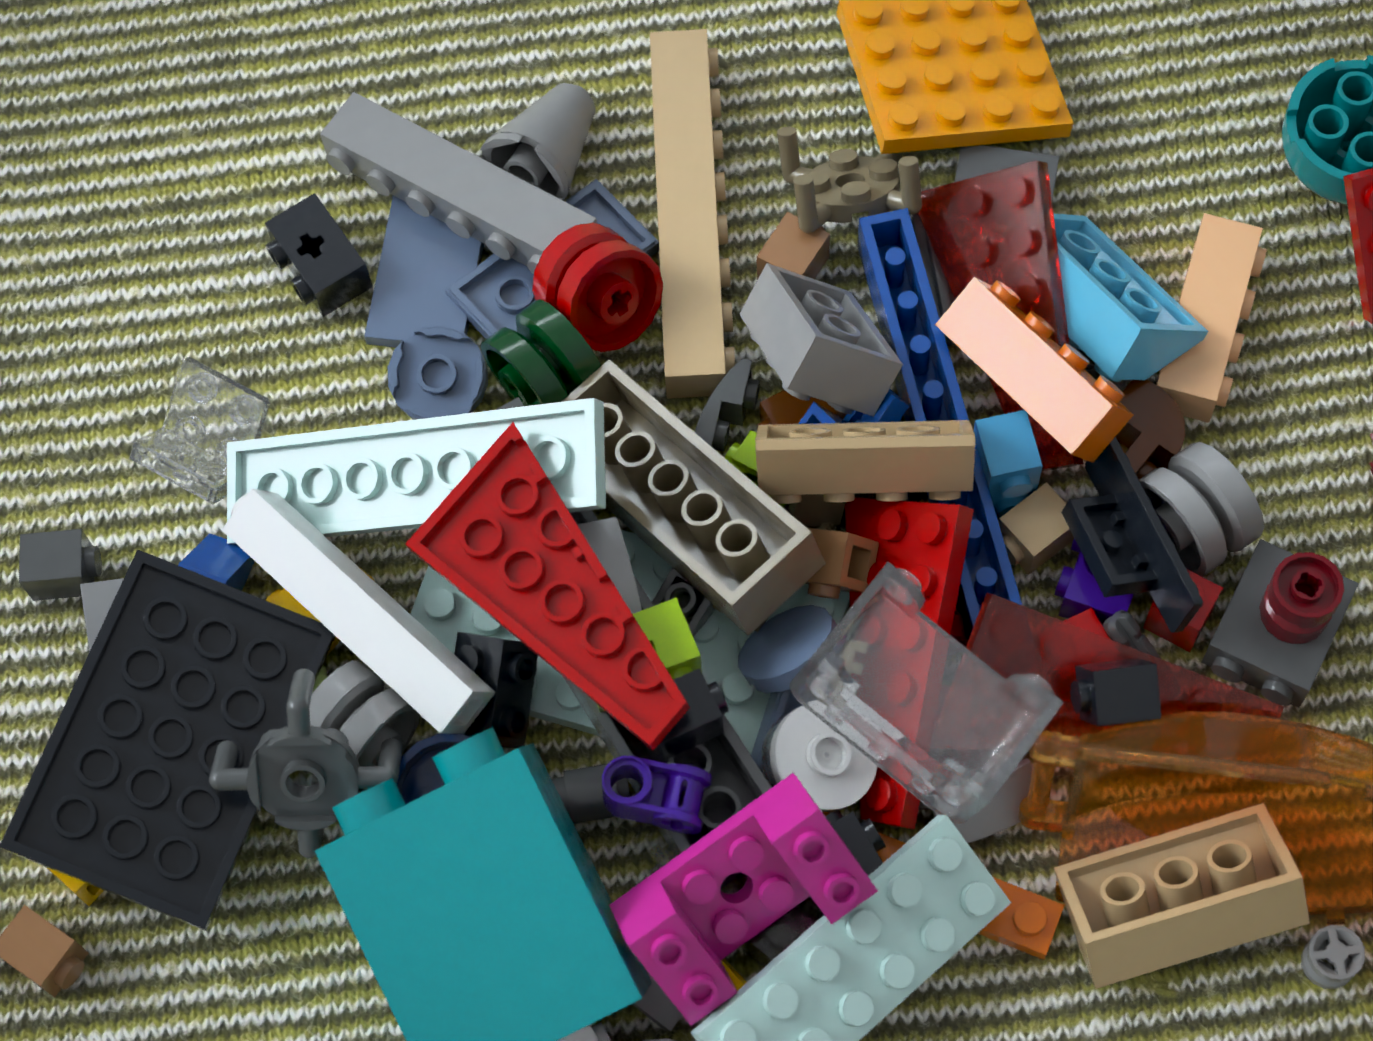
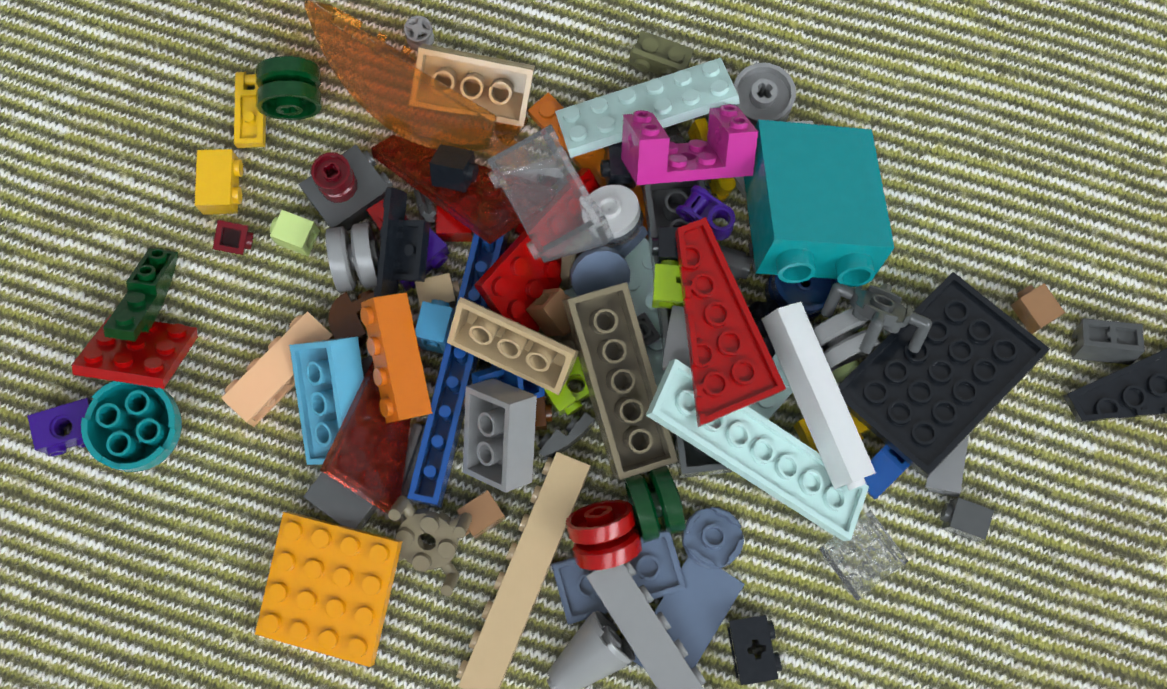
camera: 160 degrees left, 10 degrees up
none -> yellowish green brick [270,210,320,256]

